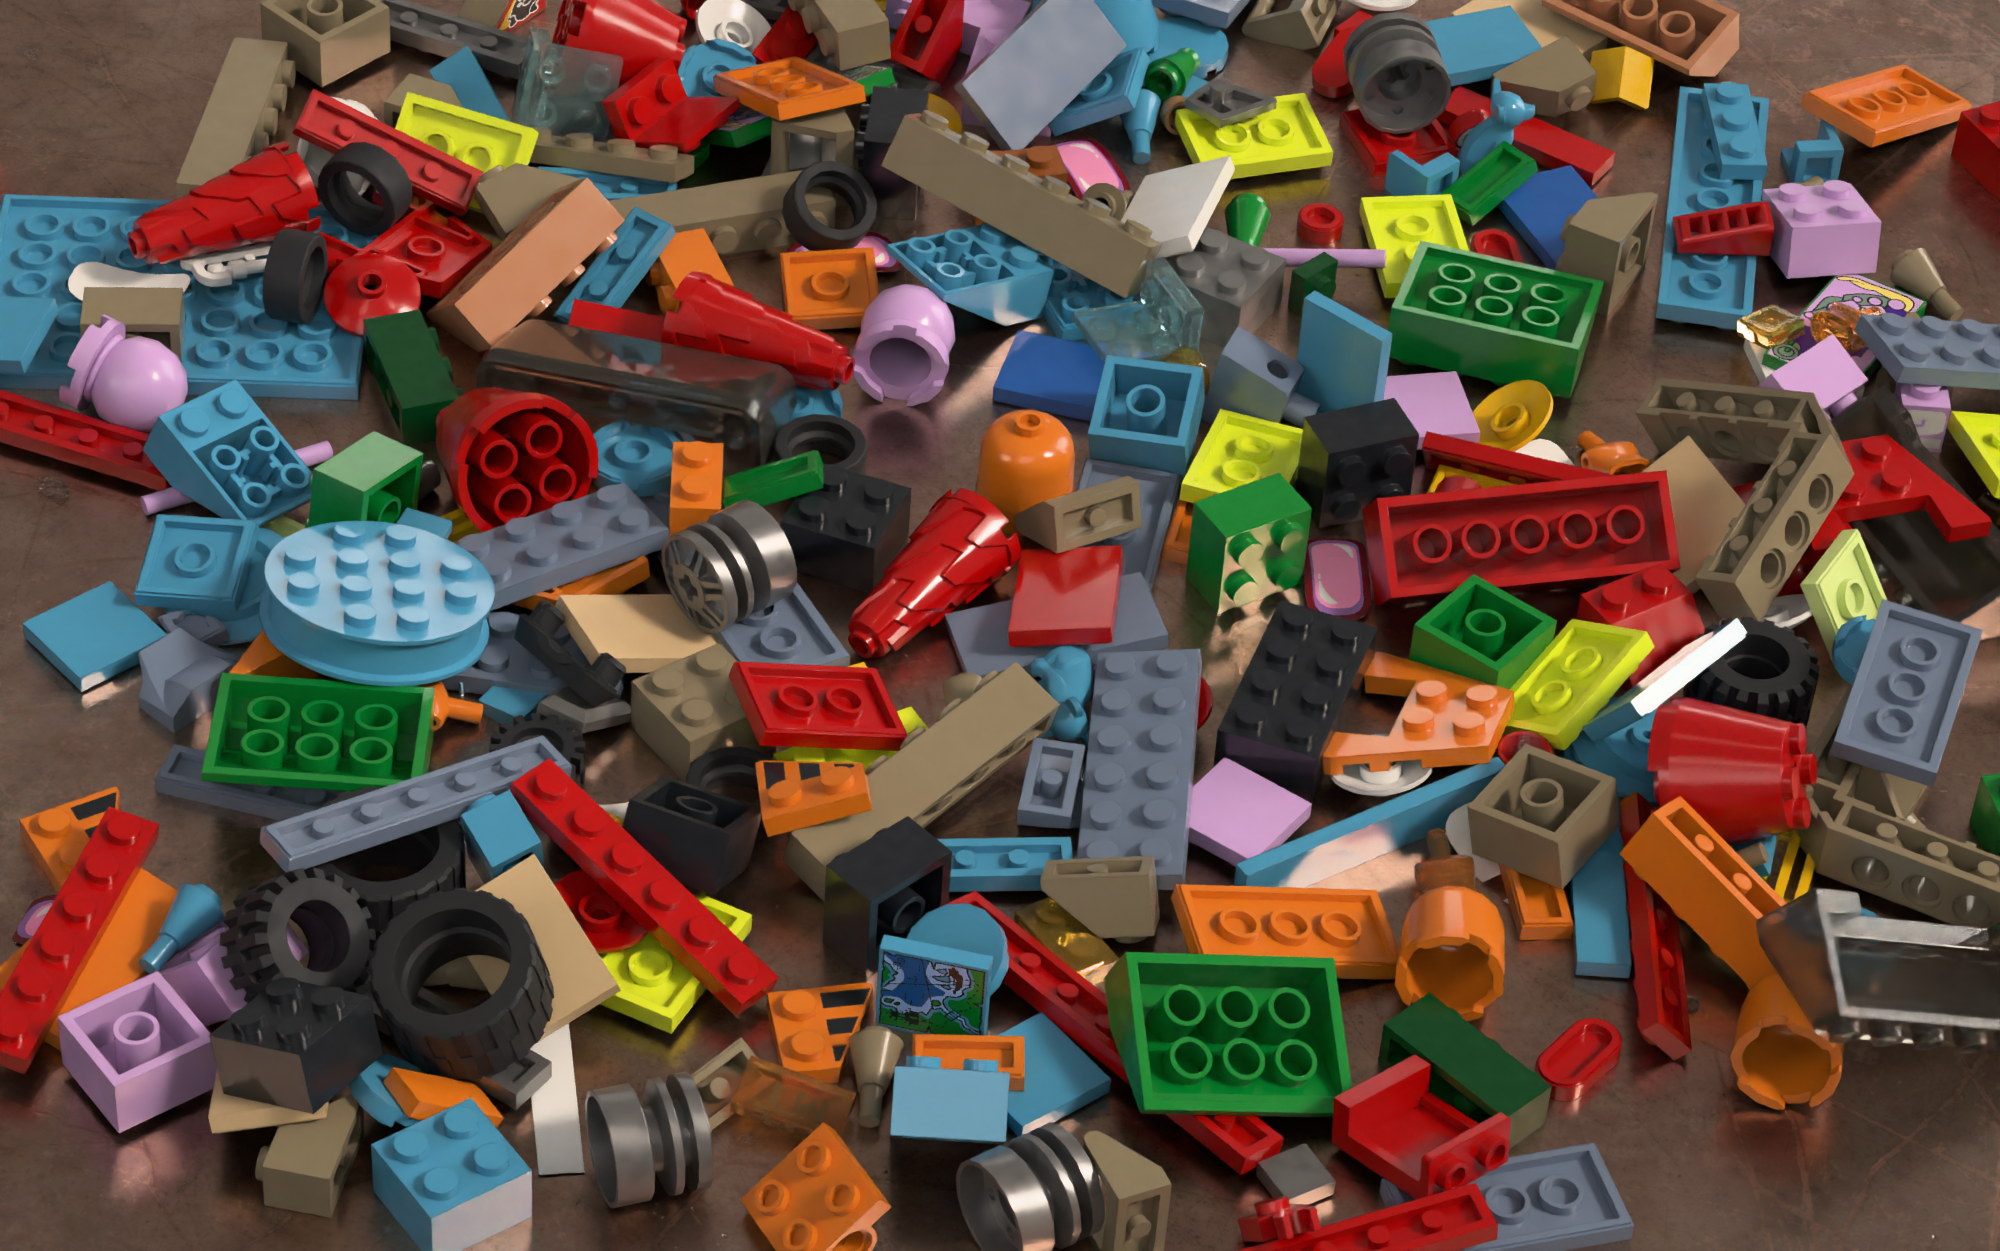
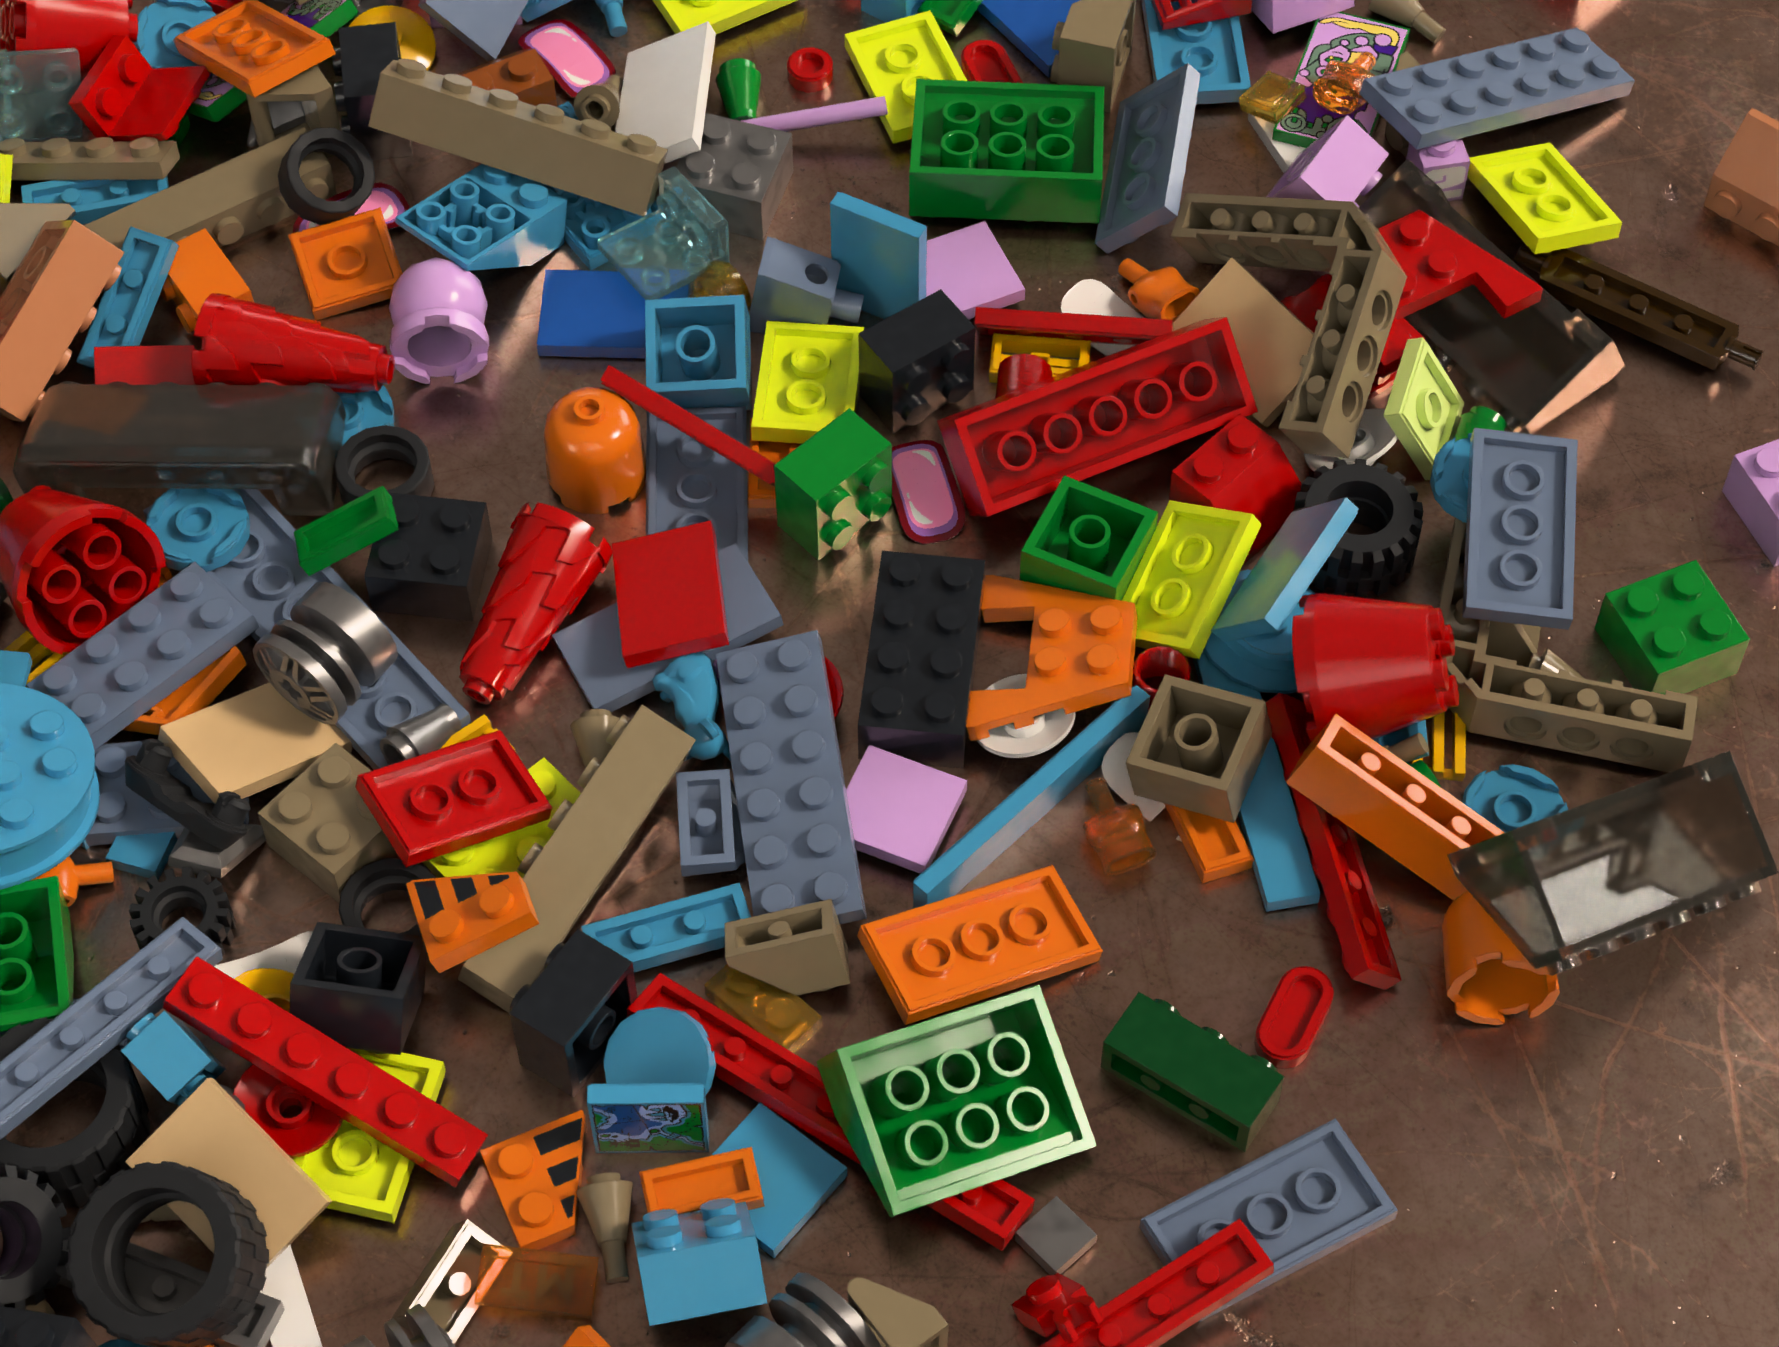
camera: 10 degrees left, 15 degrees up
orange brick [669,441,724,536] -> none
dark tan tile [1014,476,1142,554] -> none
dark green plate [1288,252,1338,316] -> none
red panel [1332,1054,1511,1199] -> none
orange cylinder [1395,885,1505,1021] -> none
yellow dish [1473,380,1553,452] -> none
none -> flat silver cone [380,703,461,765]
none -> red tile [600,365,776,486]
none -> sand blue plate [1095,63,1201,254]

